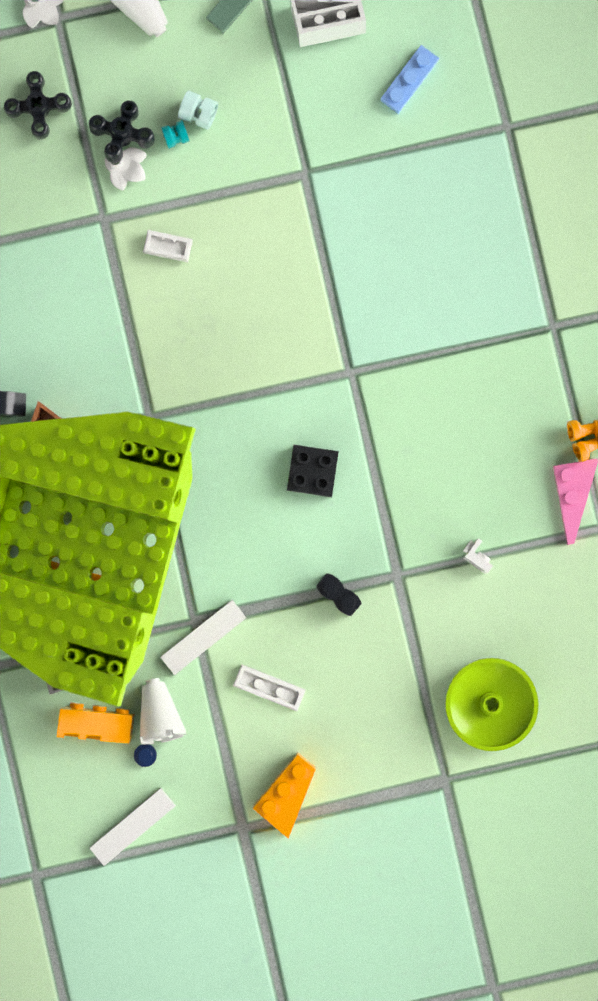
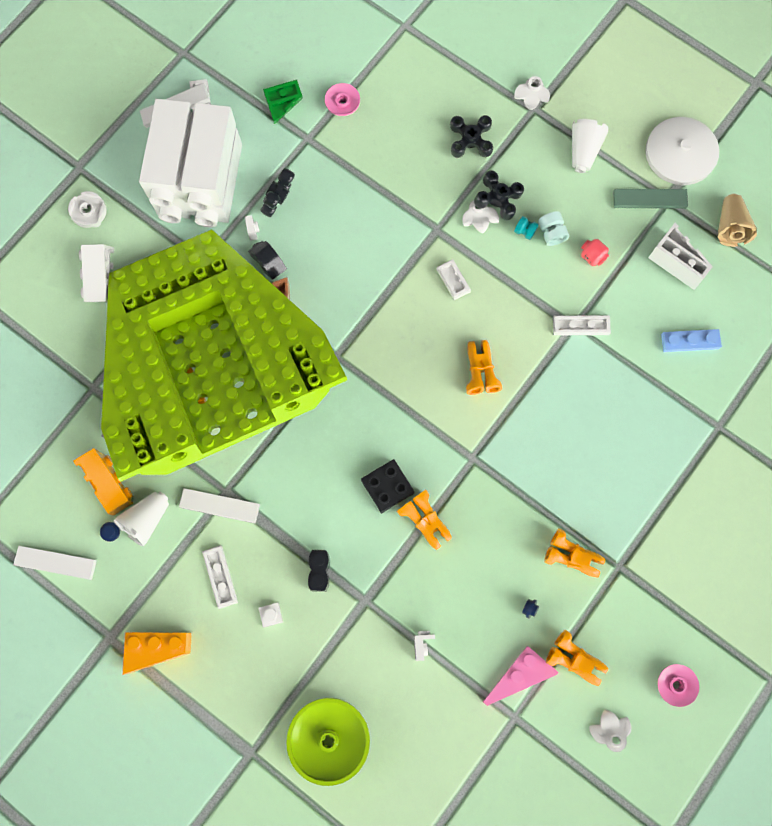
camera: 50 degrees right, 10 degrees down
none -> white plate [259,603,283,628]
none -> light orange piece [397,489,452,550]
none -> light orange piece [466,340,502,395]
none -> dark blue plate [522,599,539,619]
none -> light orange piece [544,528,605,578]
none -> white tile [553,315,611,335]
none -> coral head [581,239,609,266]

